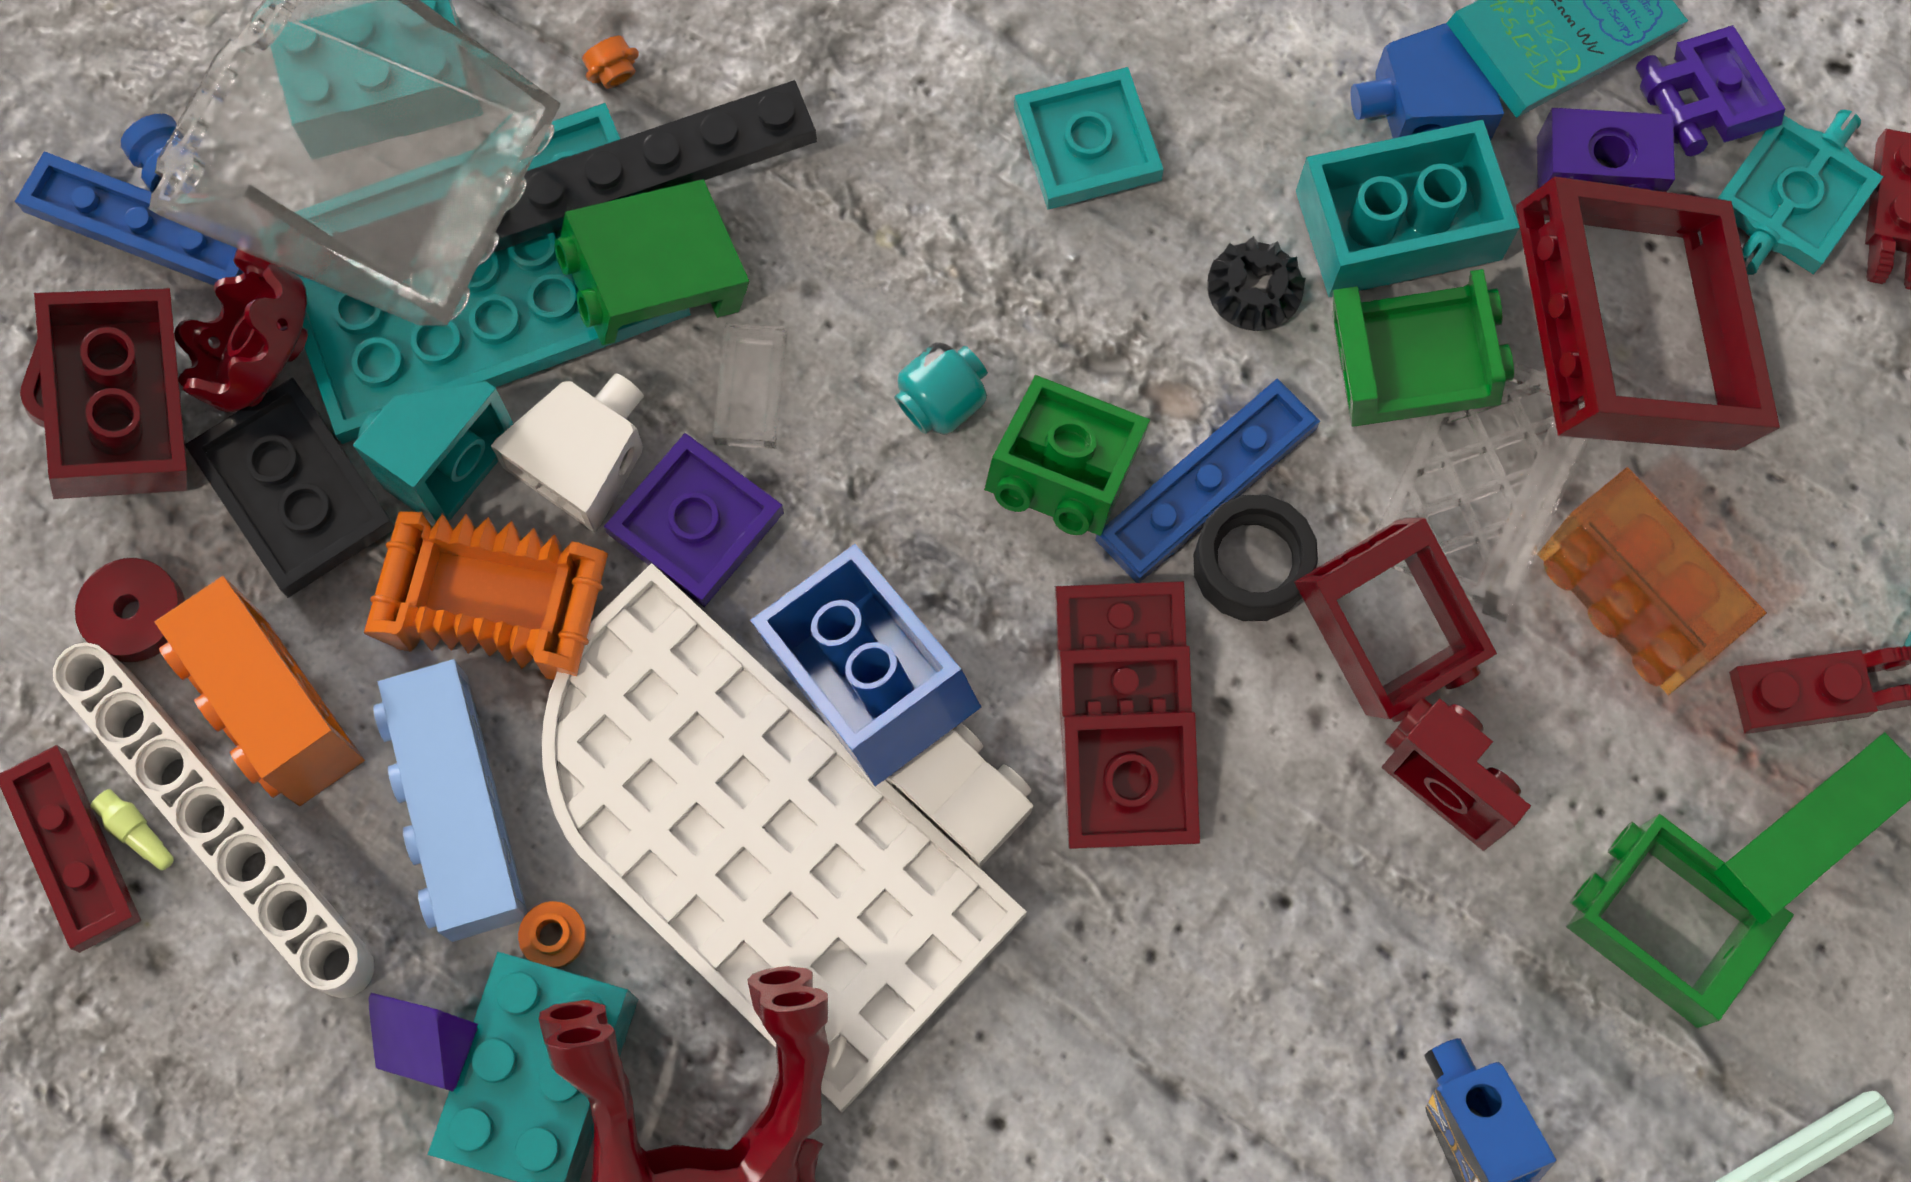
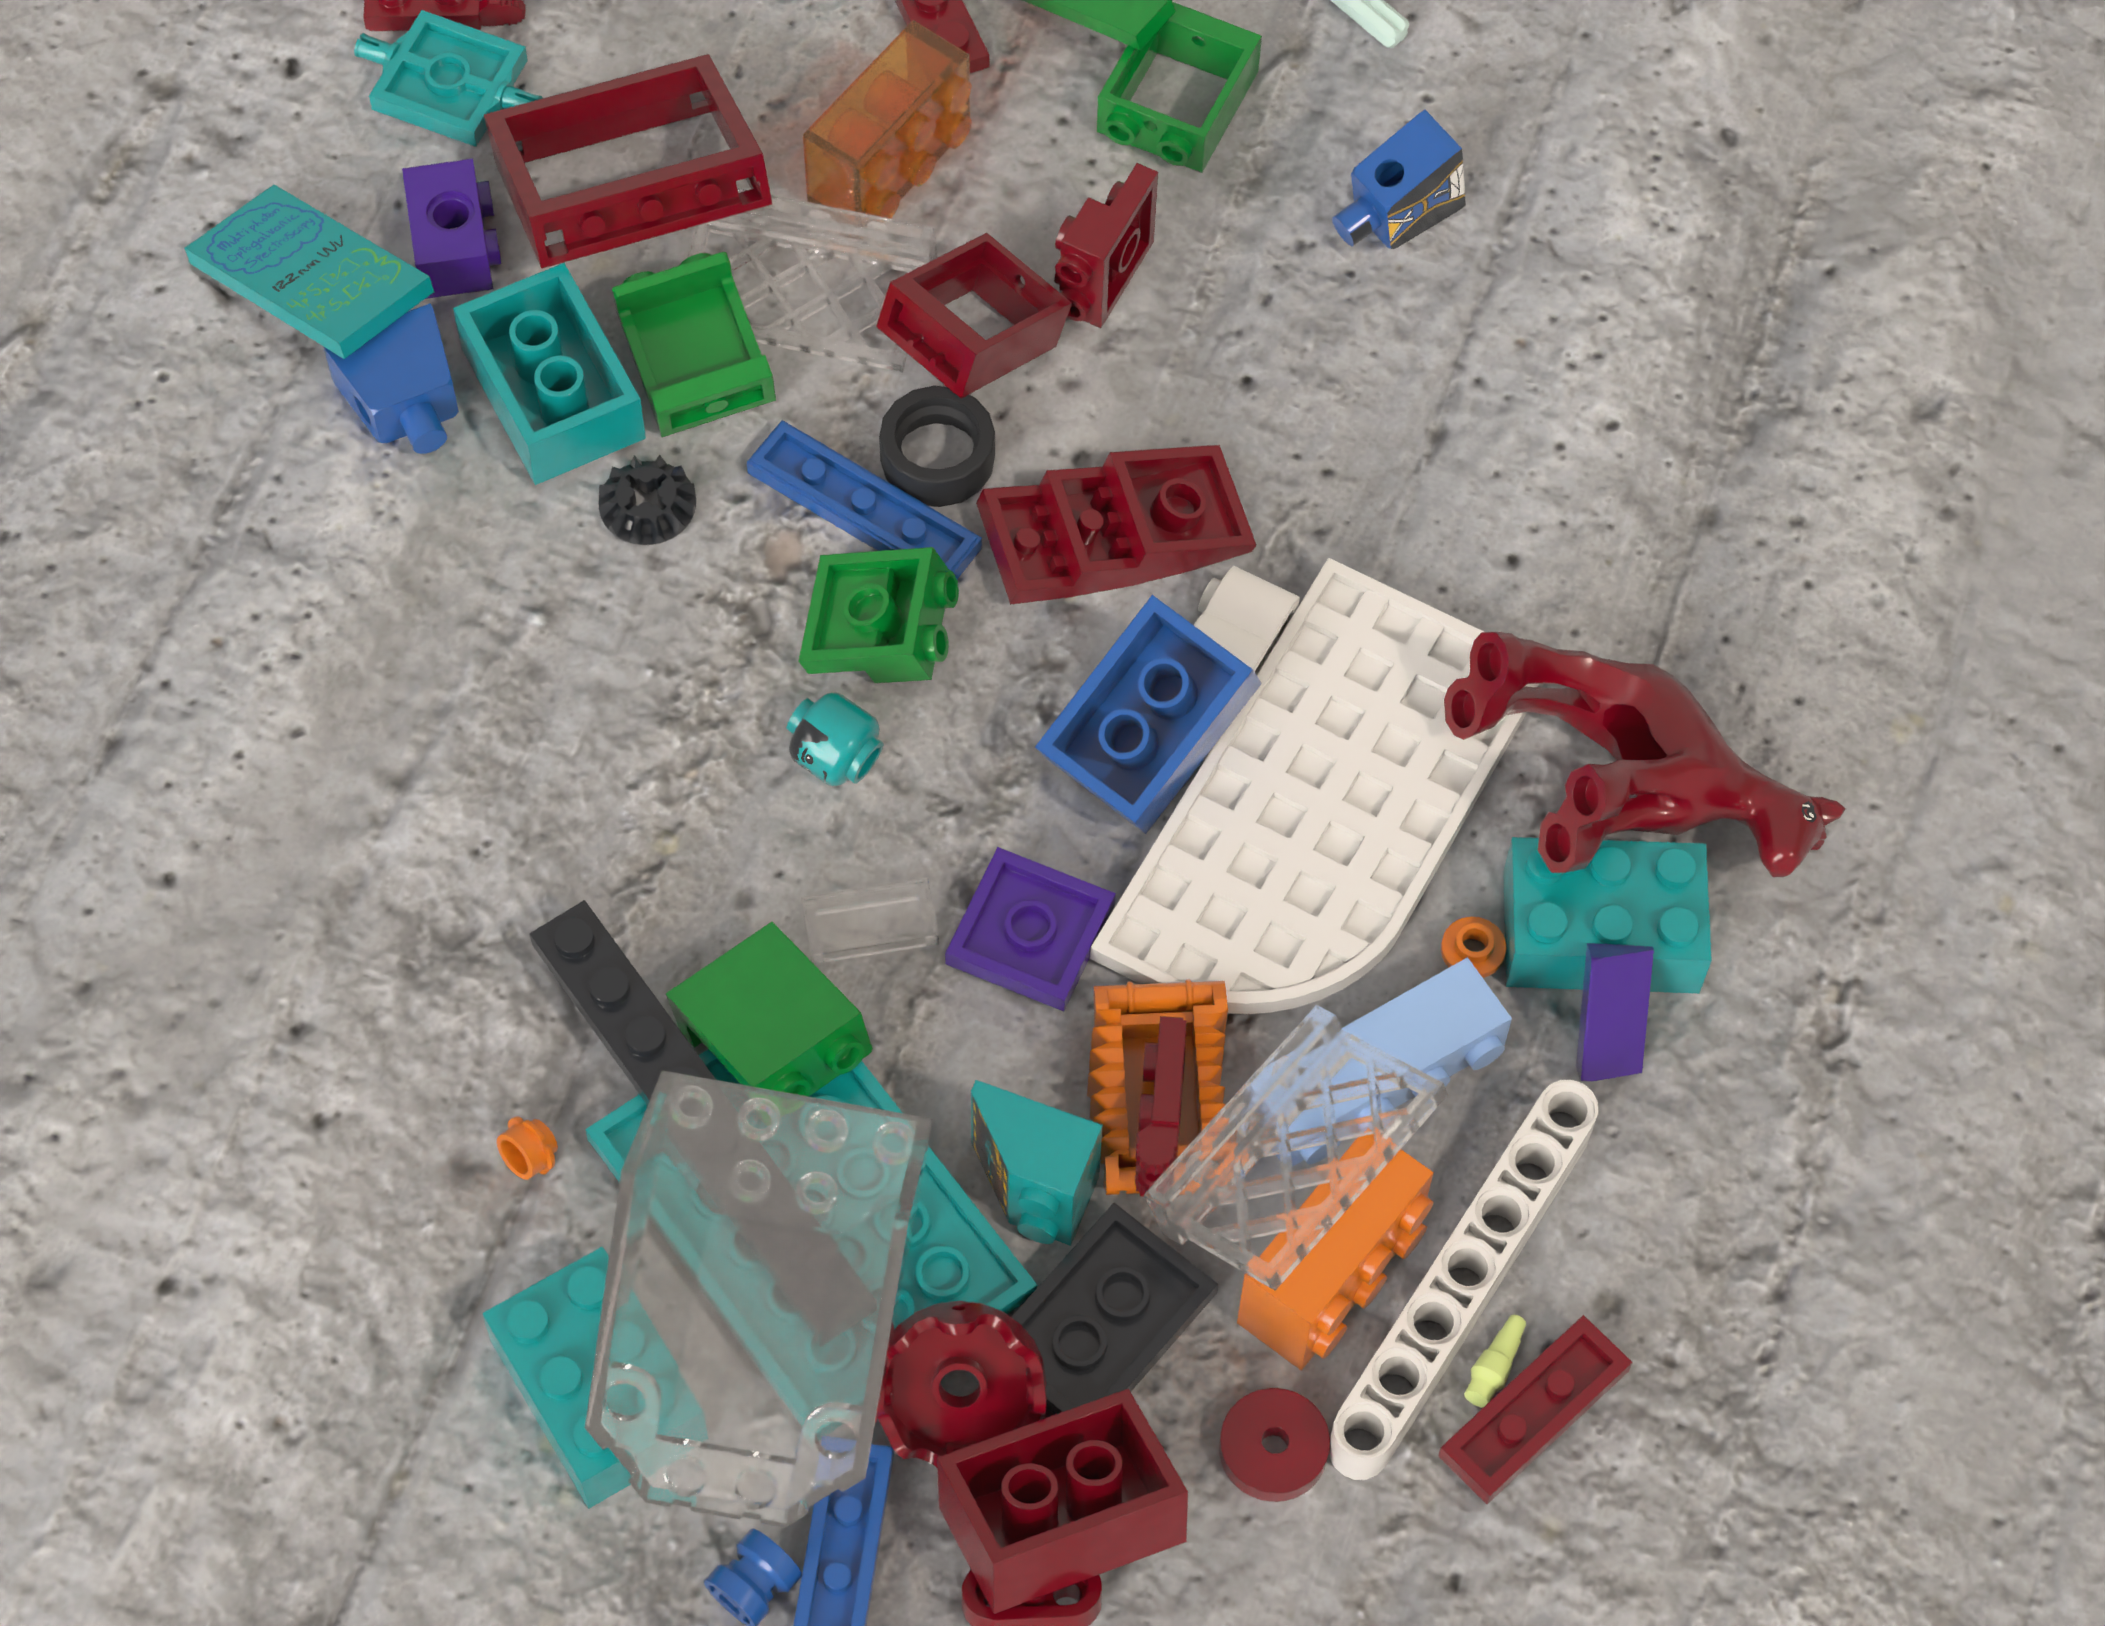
camera: 105 degrees left, 10 degrees down
white torso [491,373,644,533] -> none
teal plate [1014,67,1164,210] -> none
dark purple plate [1636,25,1785,157] -> none
none -> dark red hinge [1135,1016,1187,1202]
none -> clear fence [1144,1005,1448,1291]

